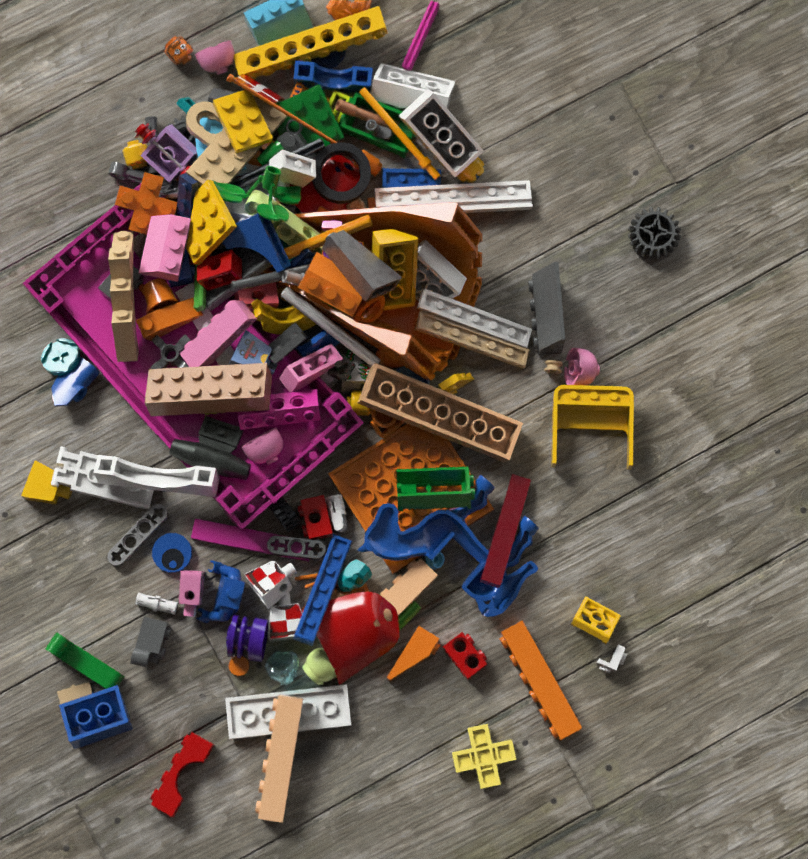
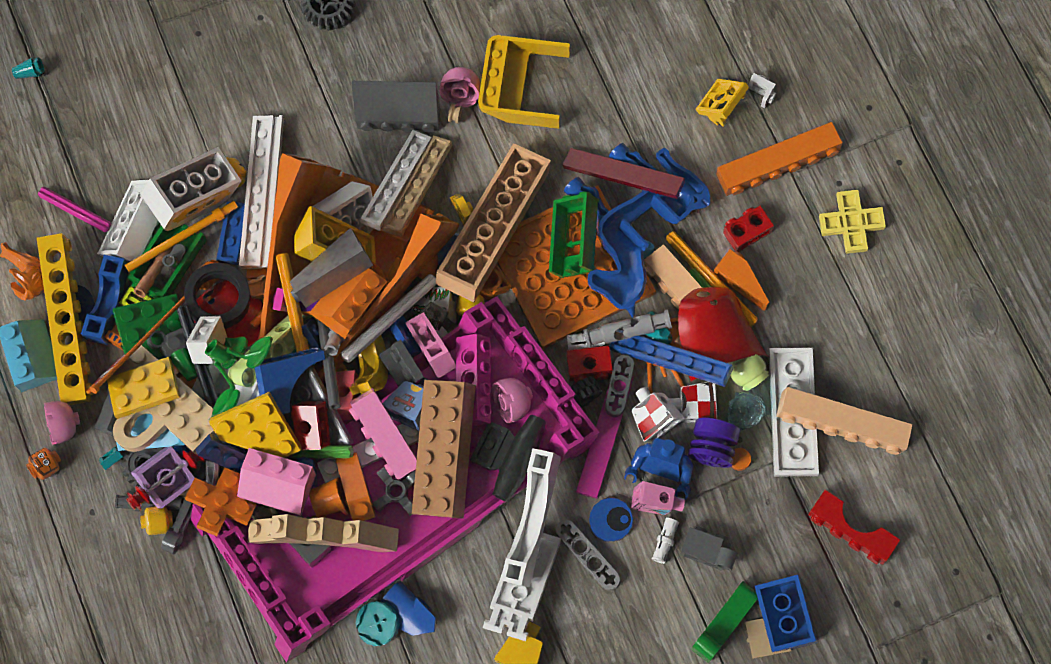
camera: 80 degrees left, 5 degrees down
none -> light grey piece [584,309,672,348]
none -> light orange axle [666,231,758,327]

